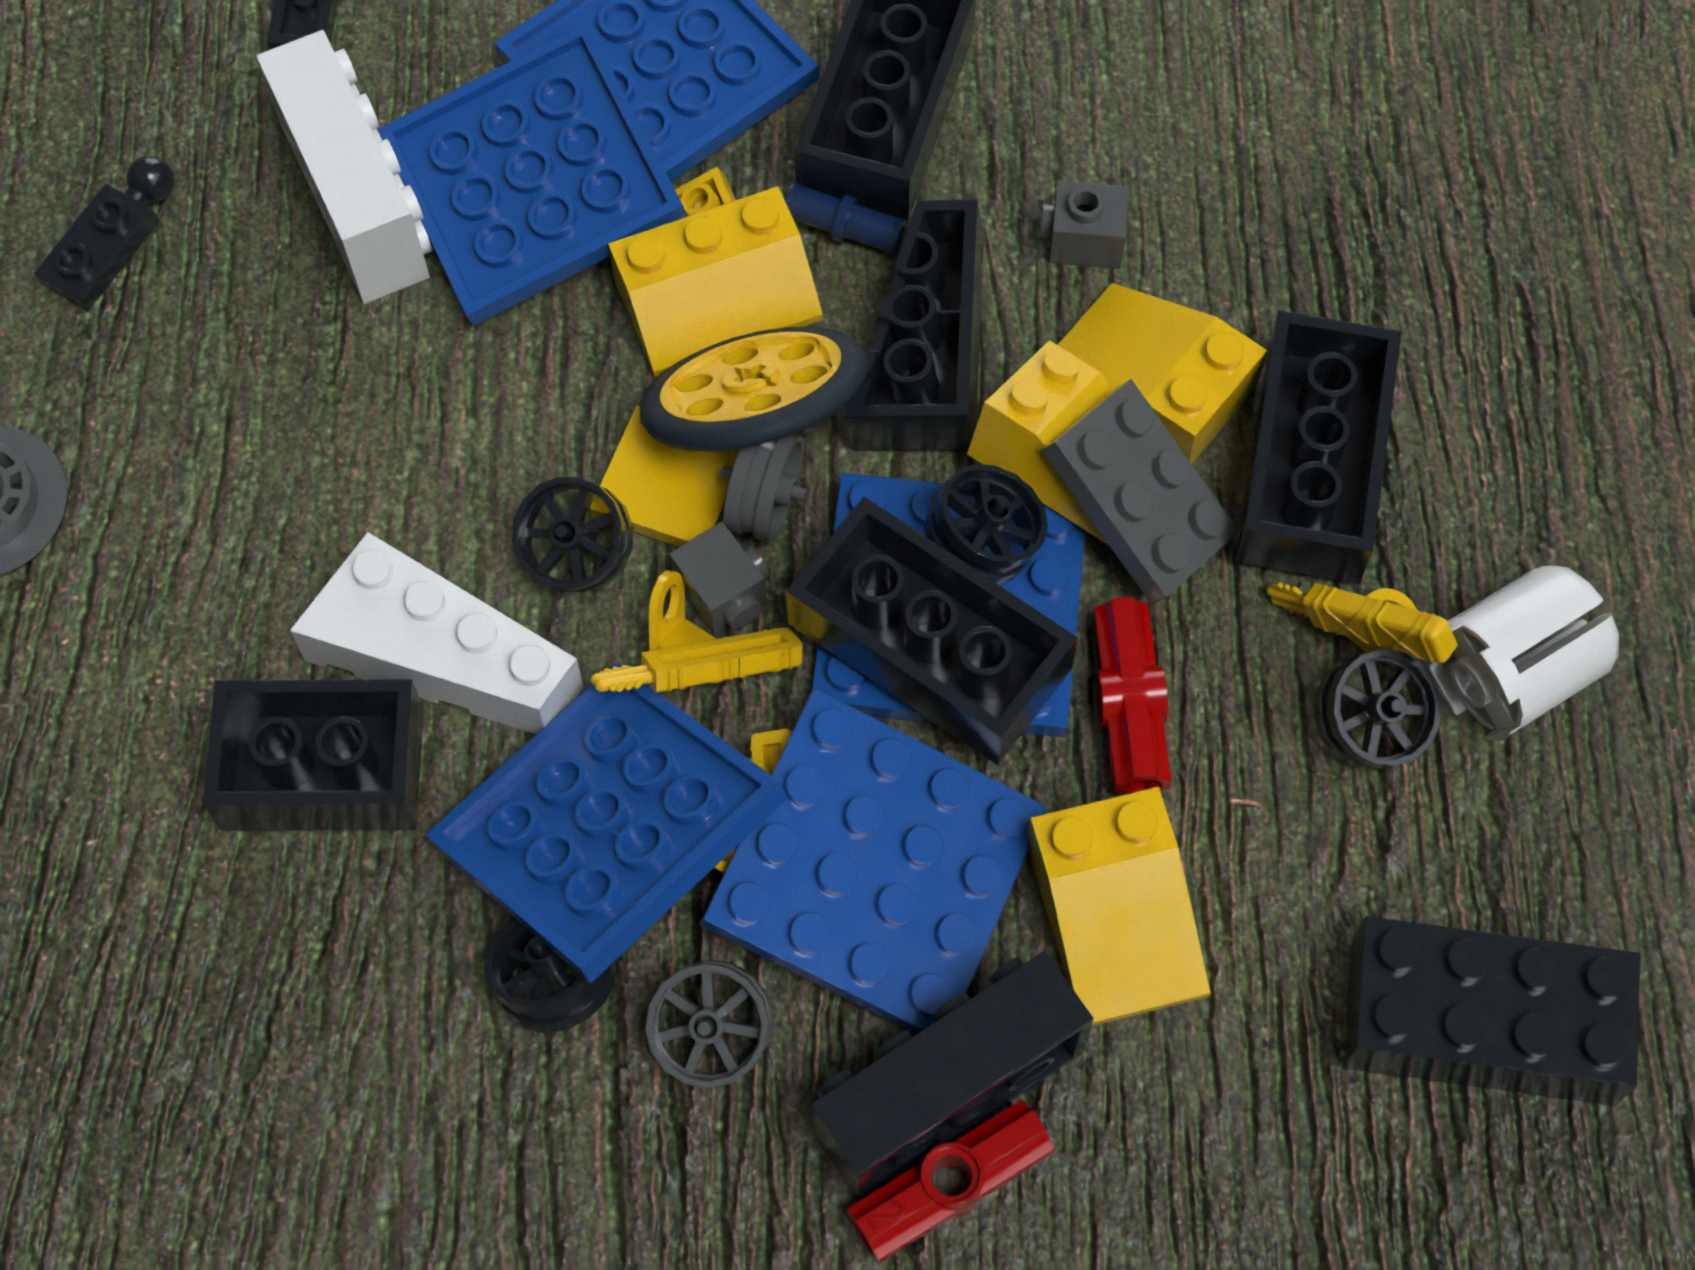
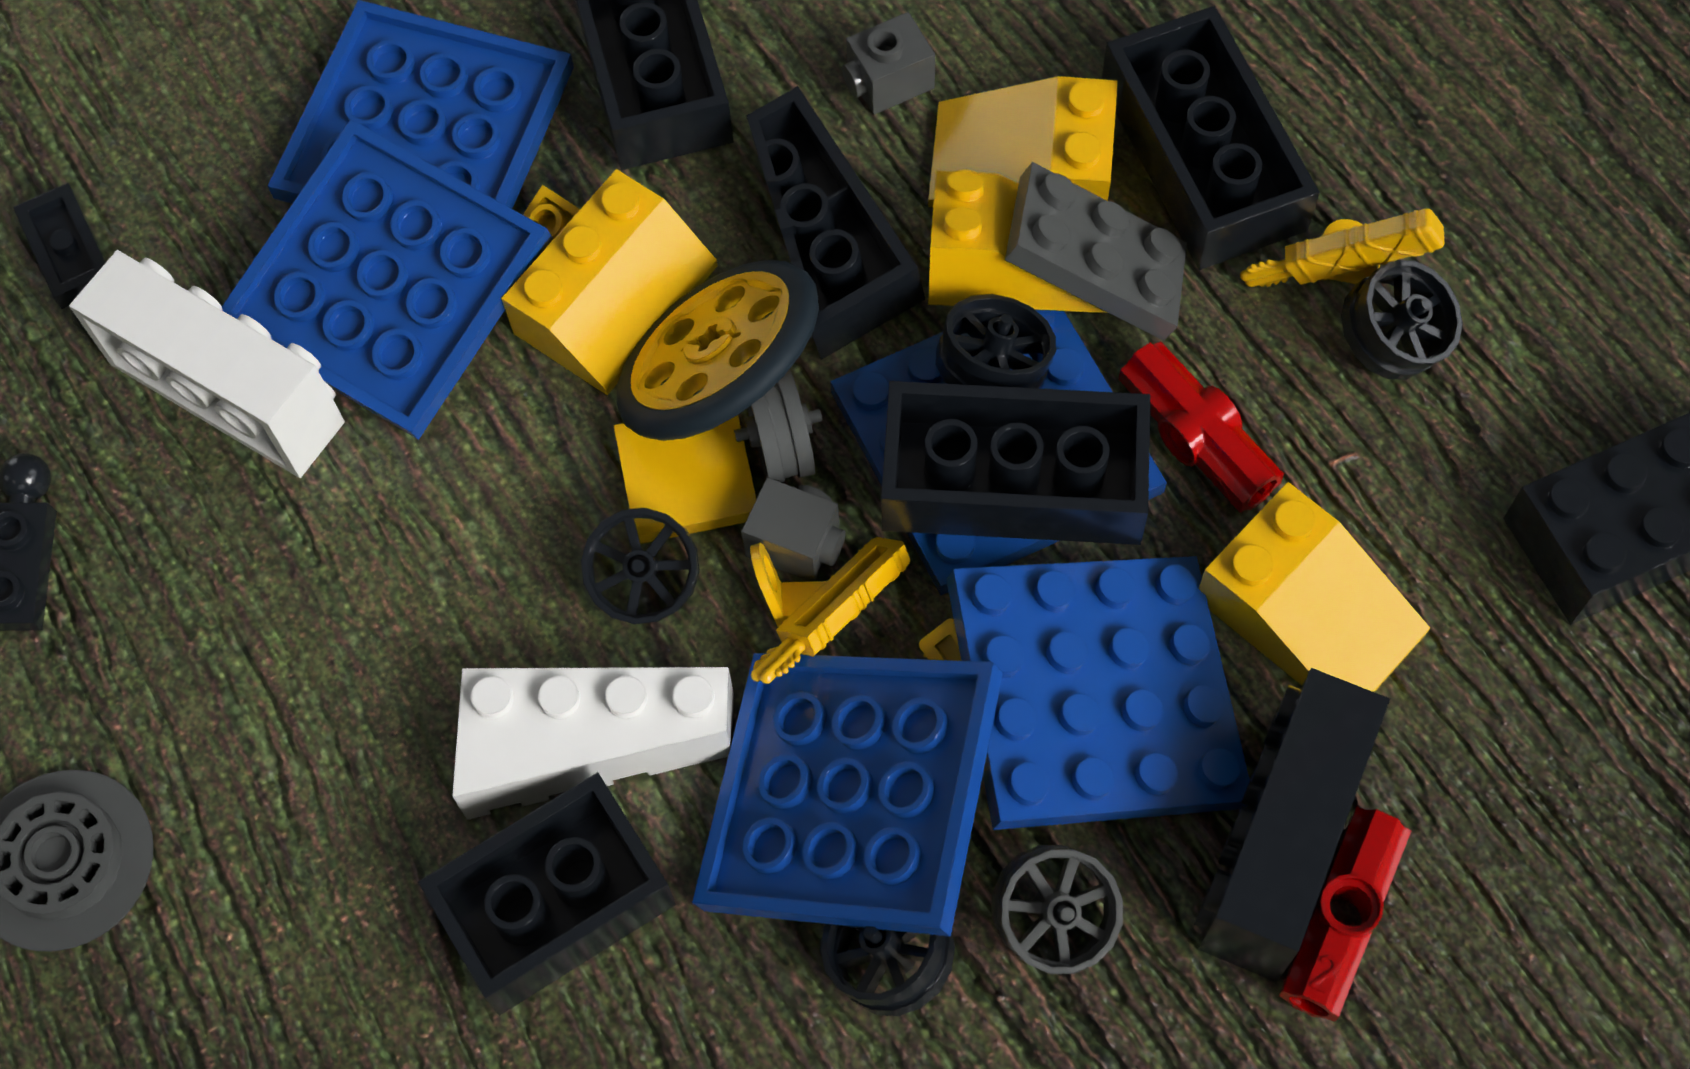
camera: 30 degrees left, 0 degrees up
dark blue pin [785,182,906,255] -> none
white cylinder [1429,565,1619,741] -> none

